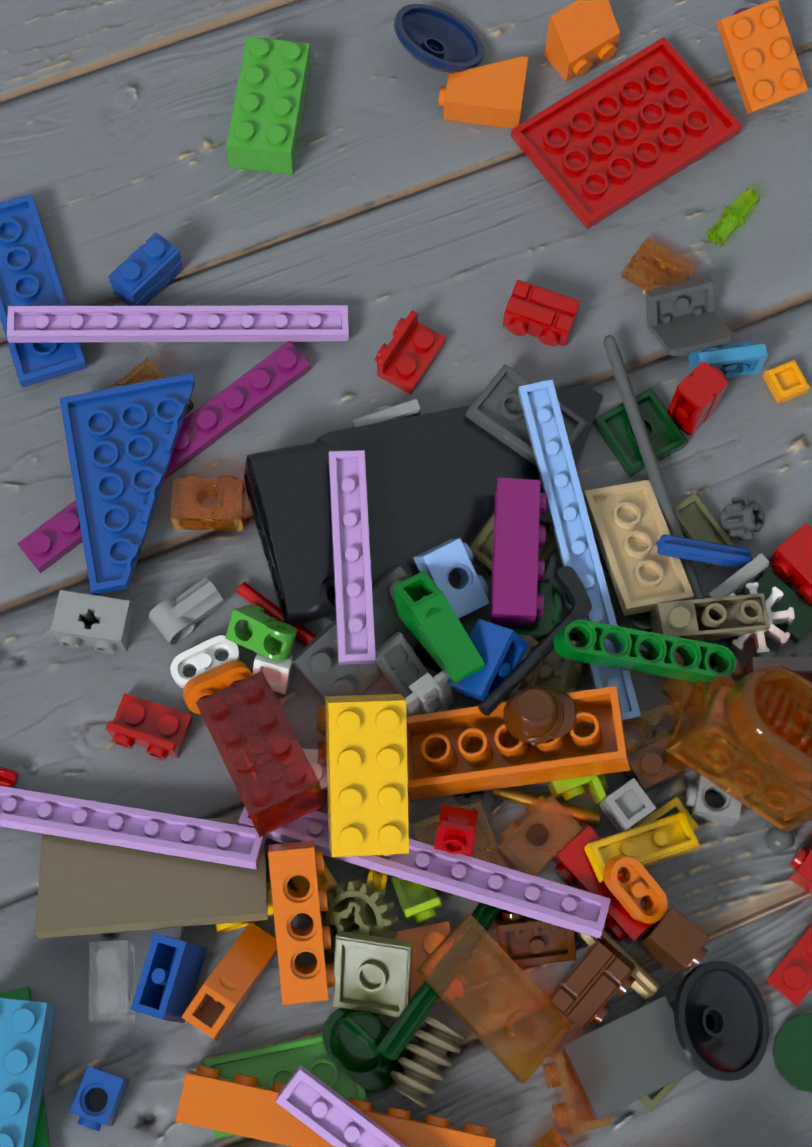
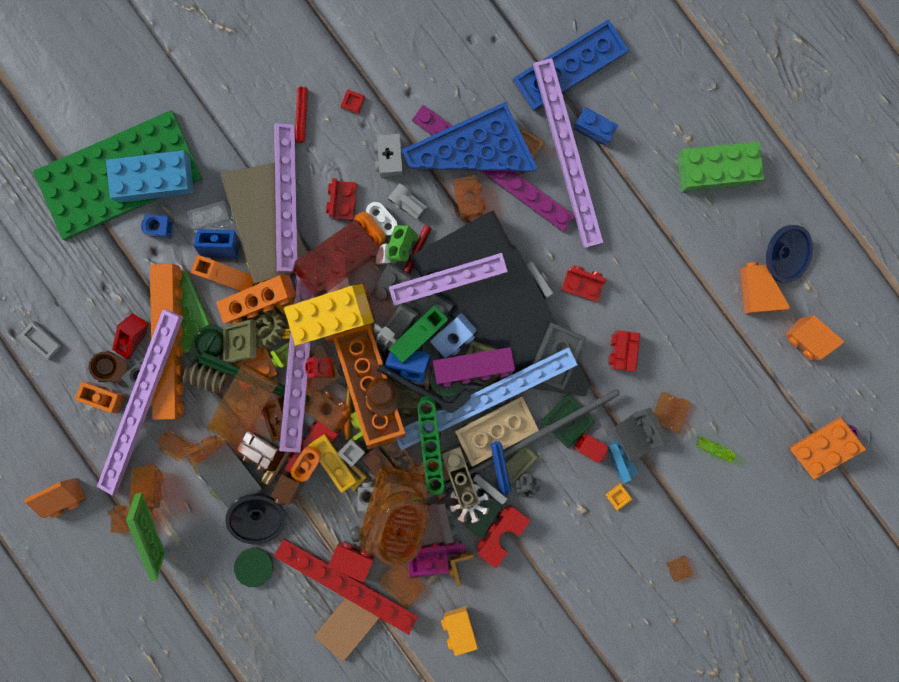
camera: 80 degrees right, 15 degrees up
red plate [511,37,742,229] -> none

